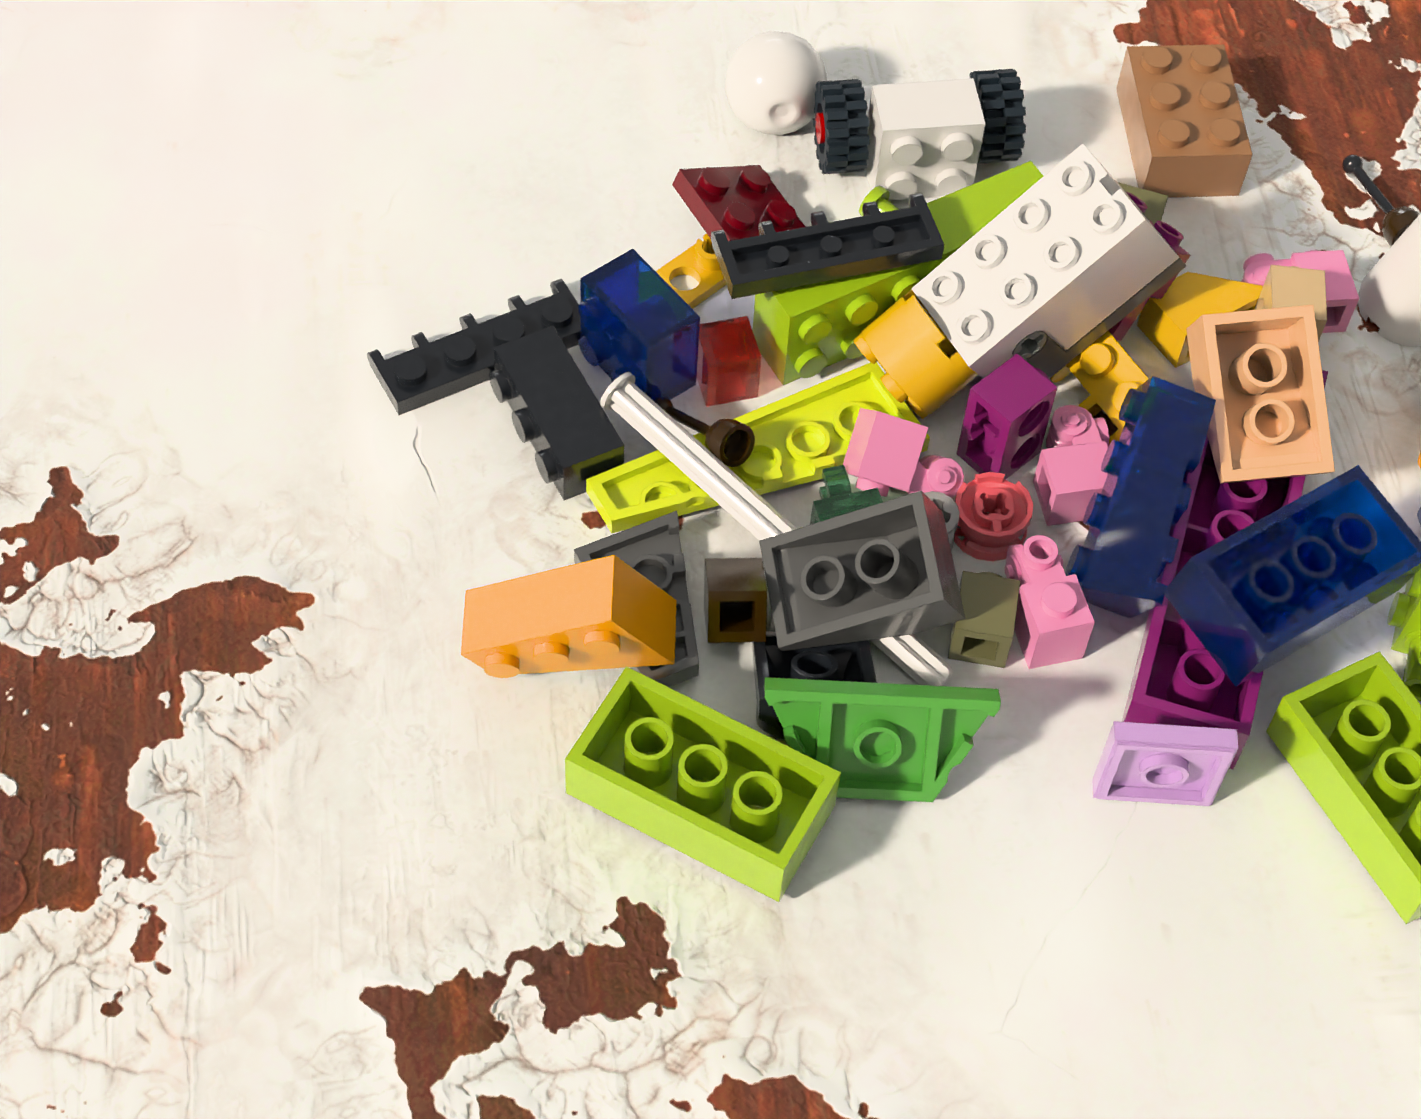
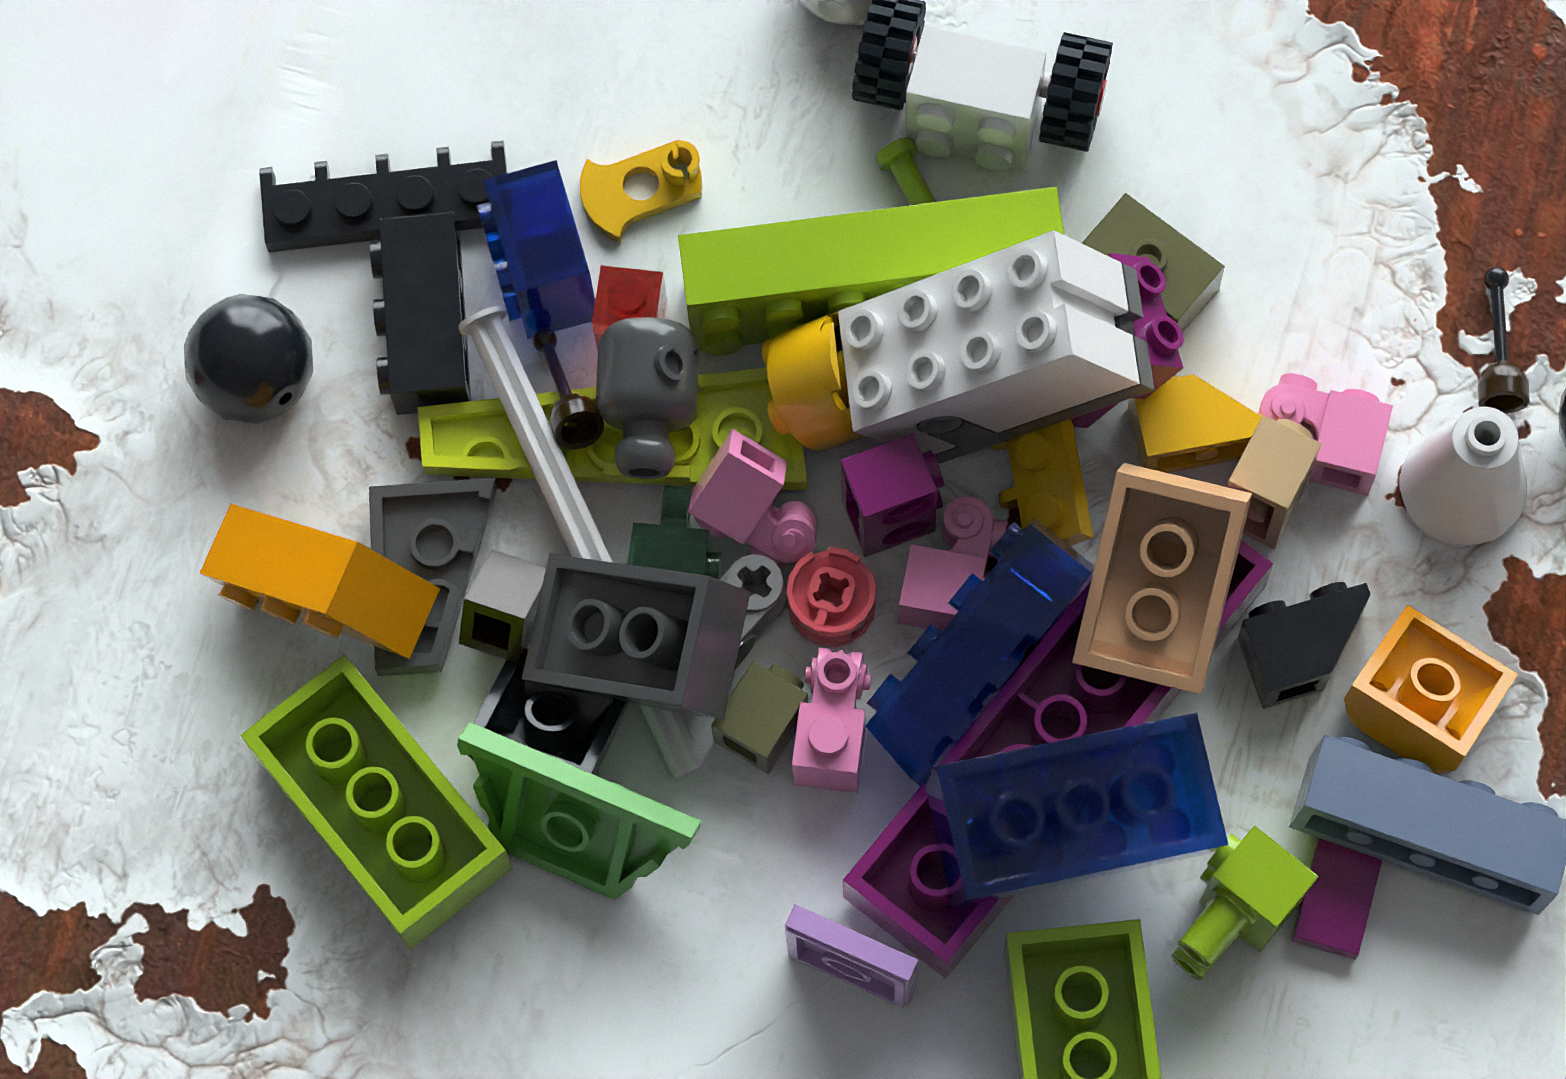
camera: 30 degrees right, 15 degrees up
dark red plate [672,165,806,241] -> none
black hinge [711,193,945,299] -> none
medium nougat brick [1116,44,1253,198] -> none
none -> black piece [184,294,313,424]
none -> dark grey piece [596,317,701,479]
none -> black slope [1237,582,1371,709]

